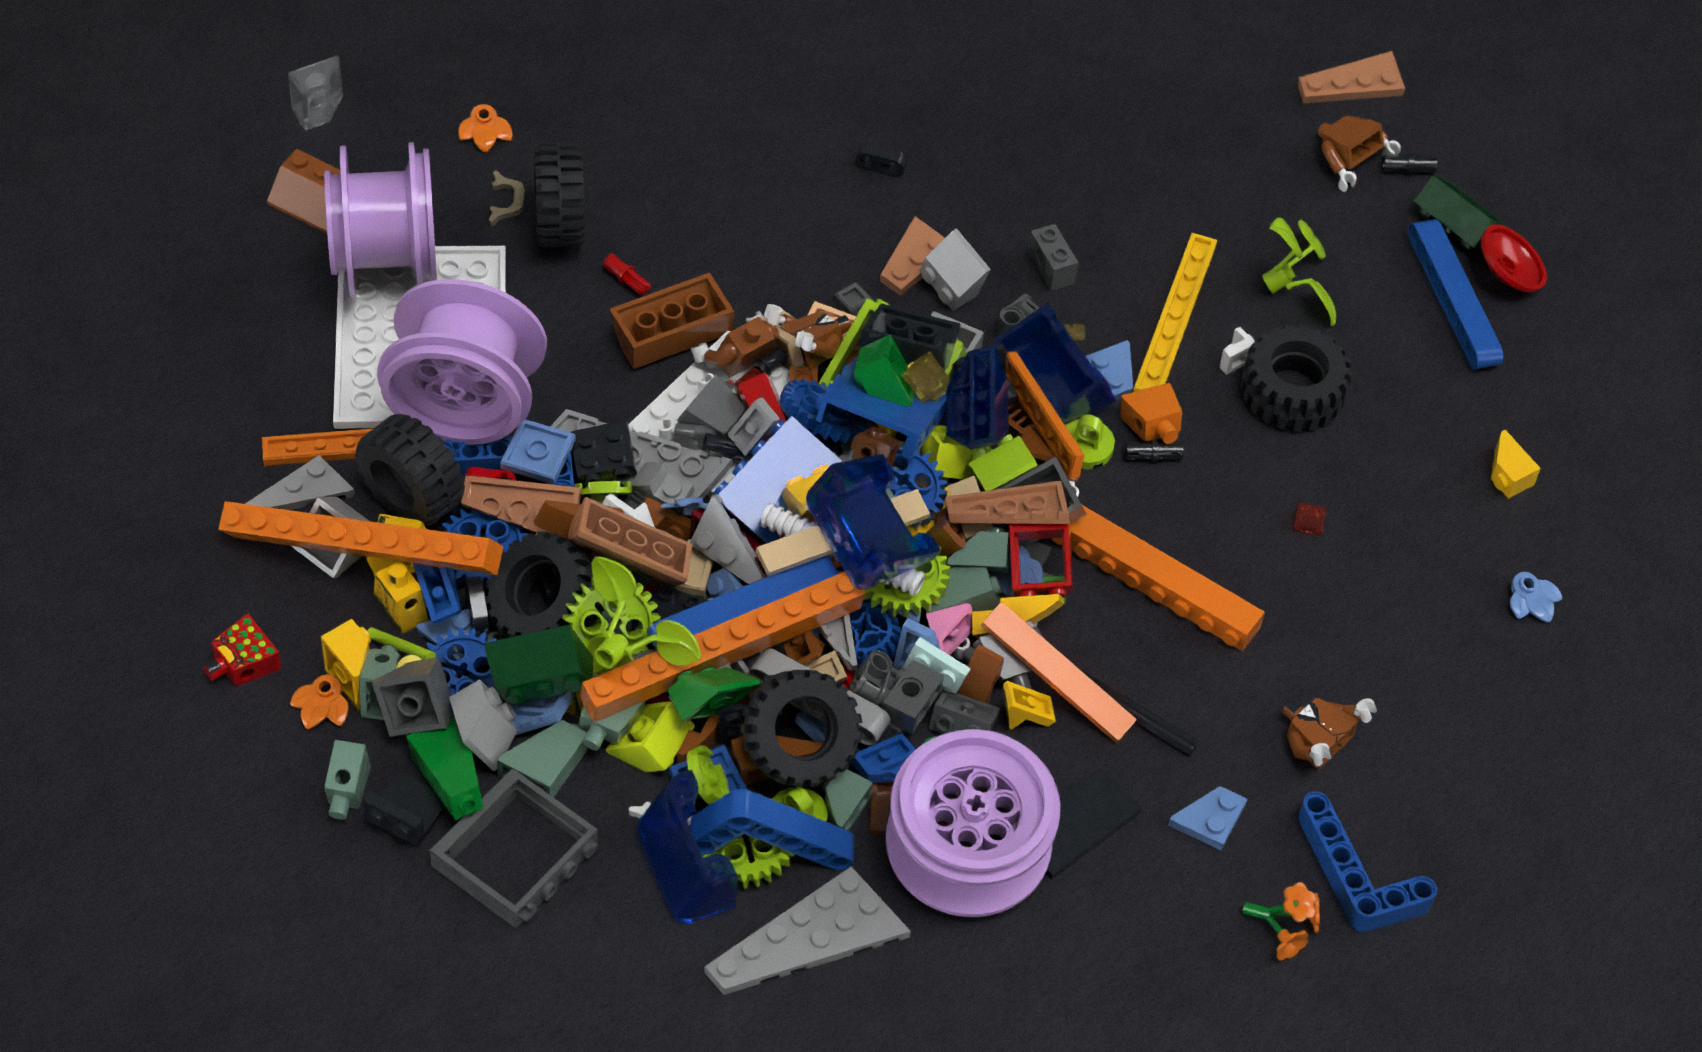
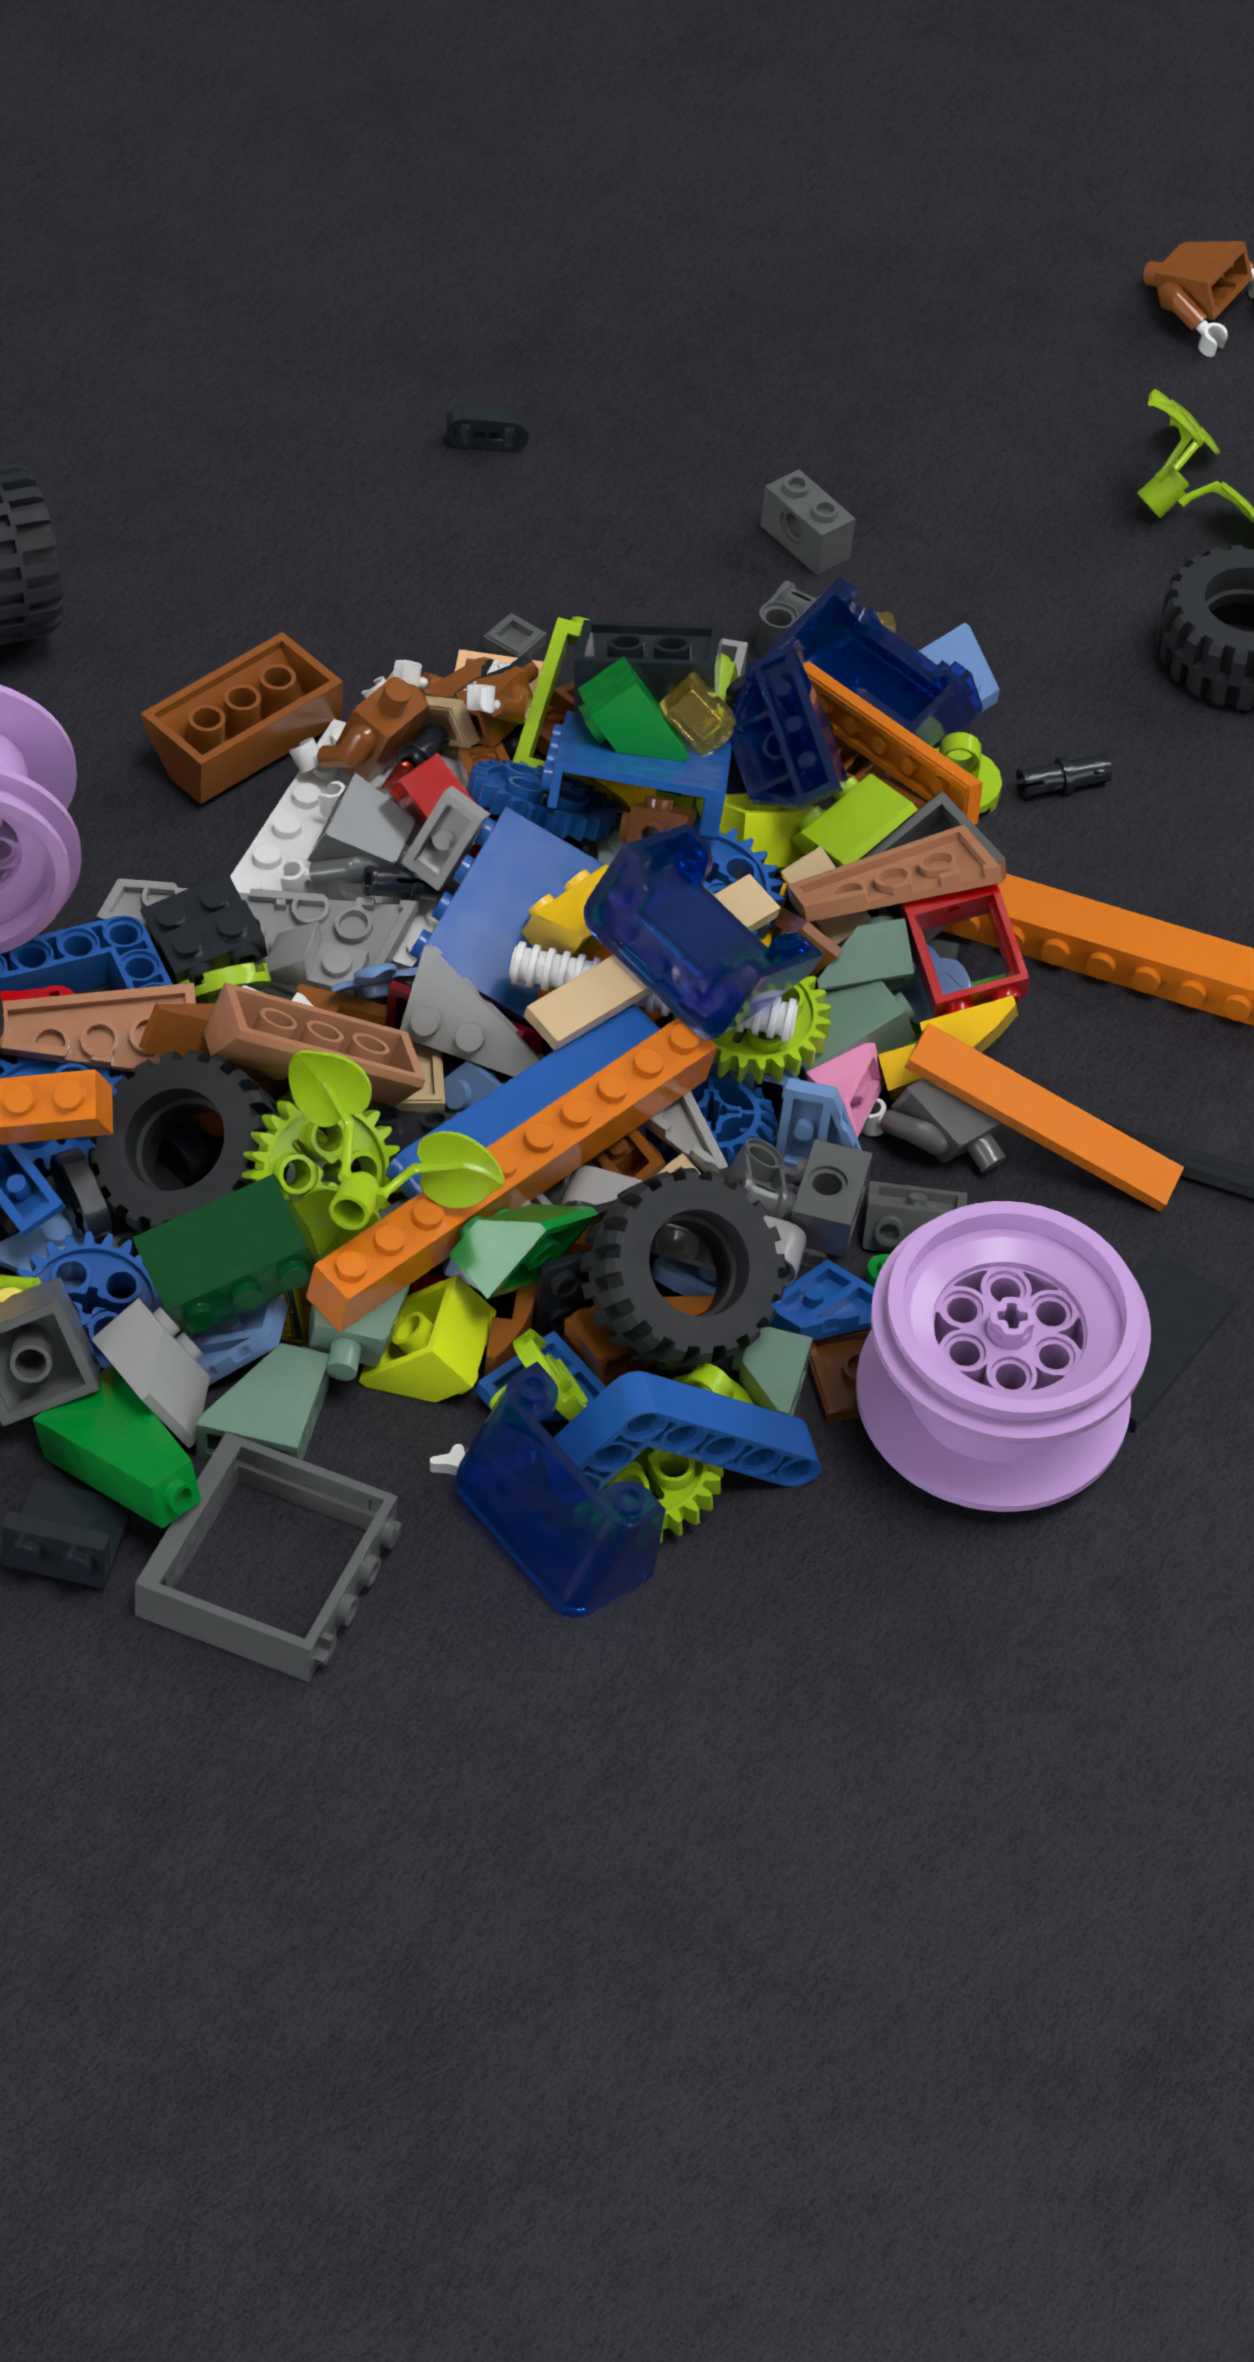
camera: 15 degrees left, 5 degrees down
medium blue tile [500,419,576,485] -> none
red axle [603,253,651,296] -> none
light grey wing [704,867,911,995] -> none
nougat wing [880,216,945,296] -> none
light aqua wing [902,637,971,694] -> none
light grey slope [919,228,990,311] -> none
dark orange slope [959,644,1005,704] -> none
yellow slope [1003,681,1056,730] -> none
orange torso [1120,383,1182,444] -> none
yellow tile [1133,233,1218,392] -> none
white bracket [1220,327,1255,375] -> none
nougat wing [1297,51,1405,104] -> none

